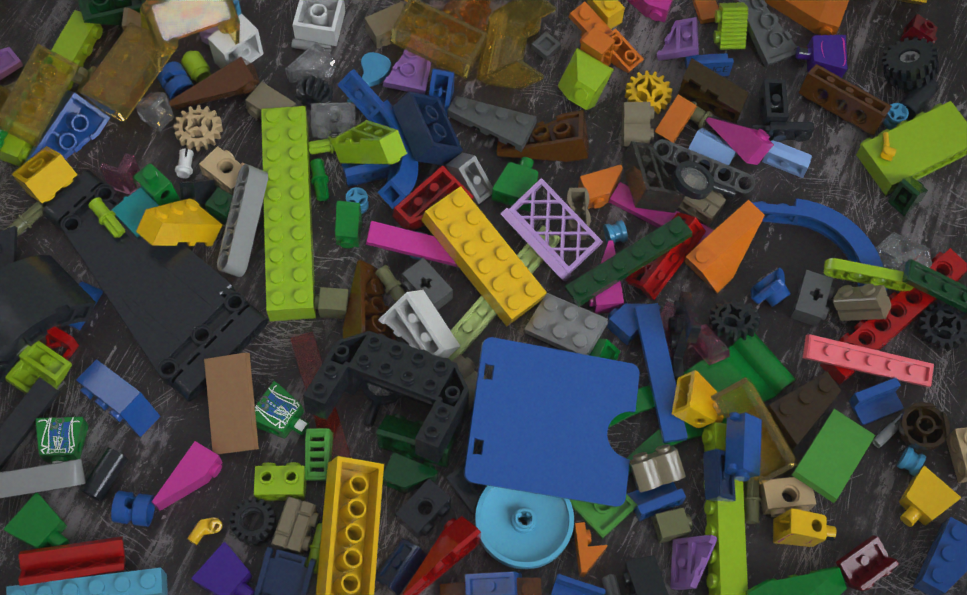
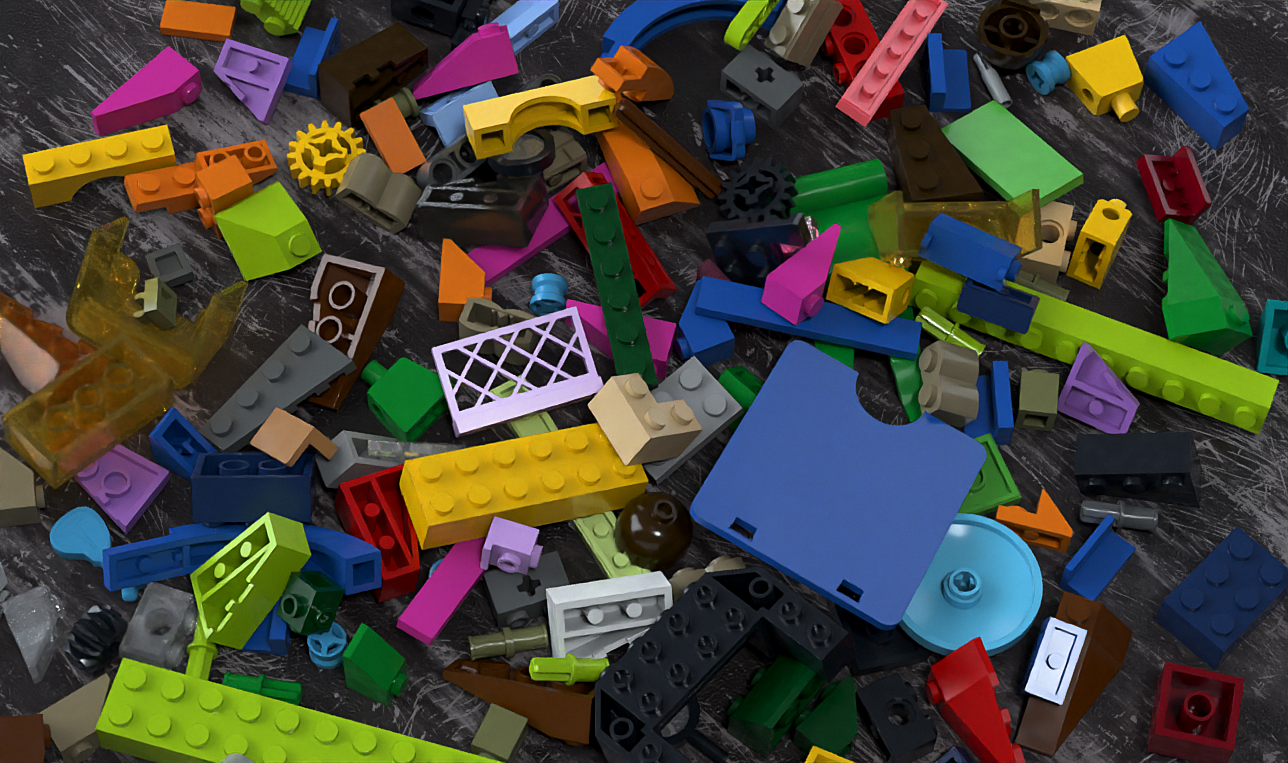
camera: 70 degrees left, 5 degrees down
none -> olive tile [133,277,177,330]
none -> medium nougat panel [250,407,339,467]
none -> dark green brick [276,571,345,636]
none -> clear wing [367,440,465,459]
none -> yellow arch [463,75,619,160]
none -> lavender brick [480,516,543,575]
none -> lime axle [529,654,610,686]
none -> tan brick [588,373,703,466]
none -> orange slope [590,45,674,102]
none -> reddish brown axle [612,98,722,199]
none -> dark brown cylinder [614,491,693,571]
none -> dark pink slope [761,223,841,326]
none -> lime axle [914,306,986,358]

